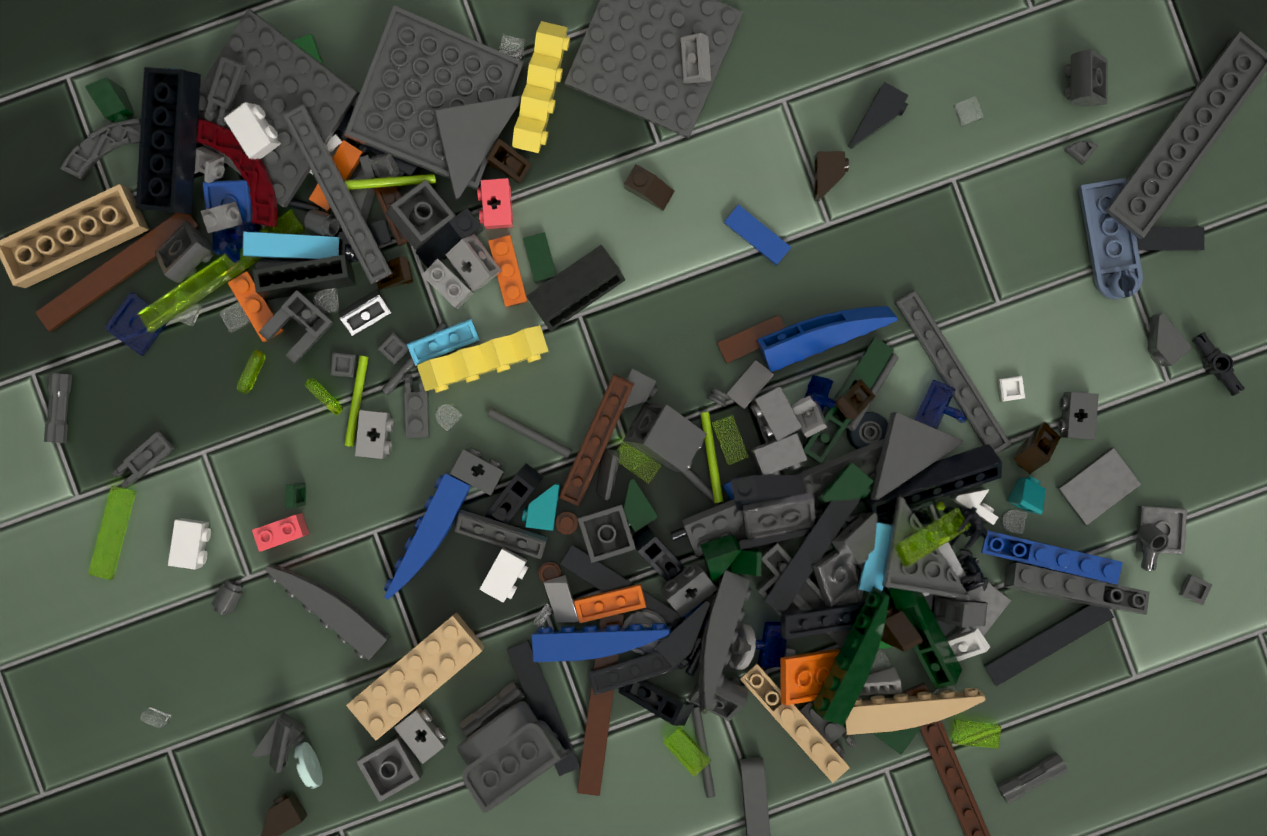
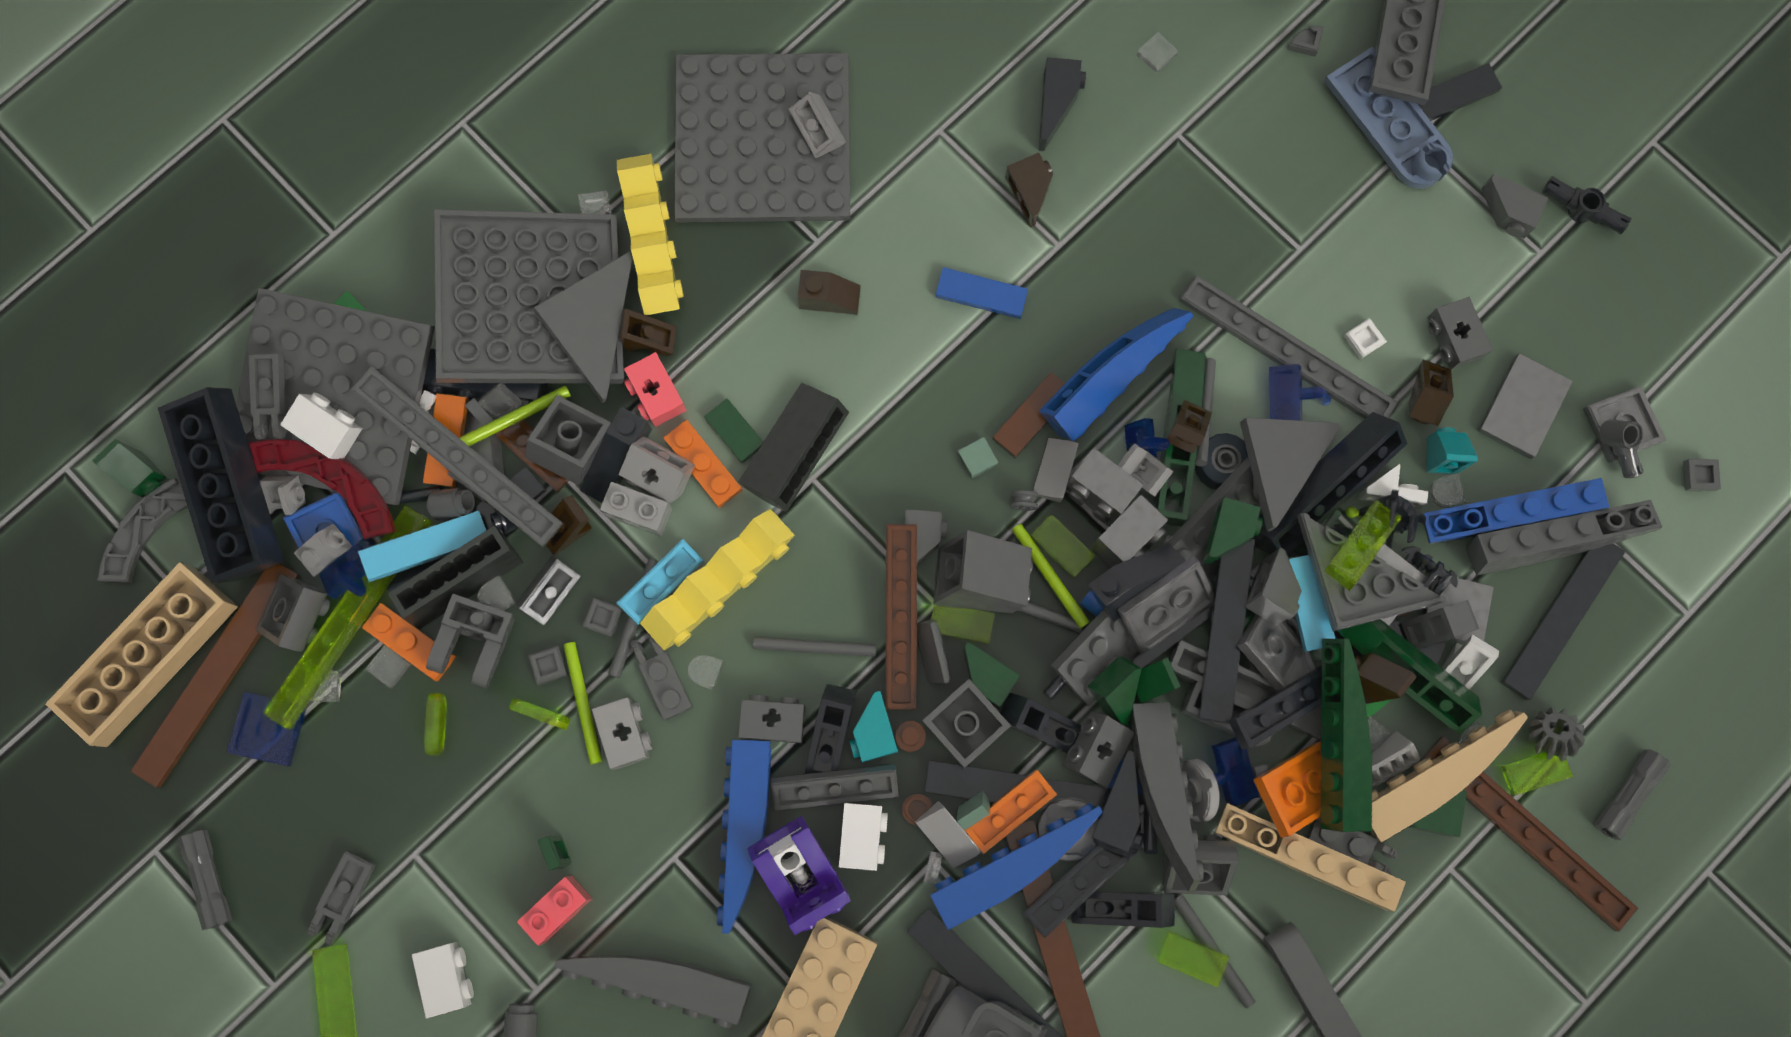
camera: 25 degrees left, 10 degrees down
none -> dark purple brick [747,815,851,935]
none -> sand green tile [957,437,999,479]
none -> sand green tile [957,791,990,831]
none -> dark grey gear [1528,707,1585,762]

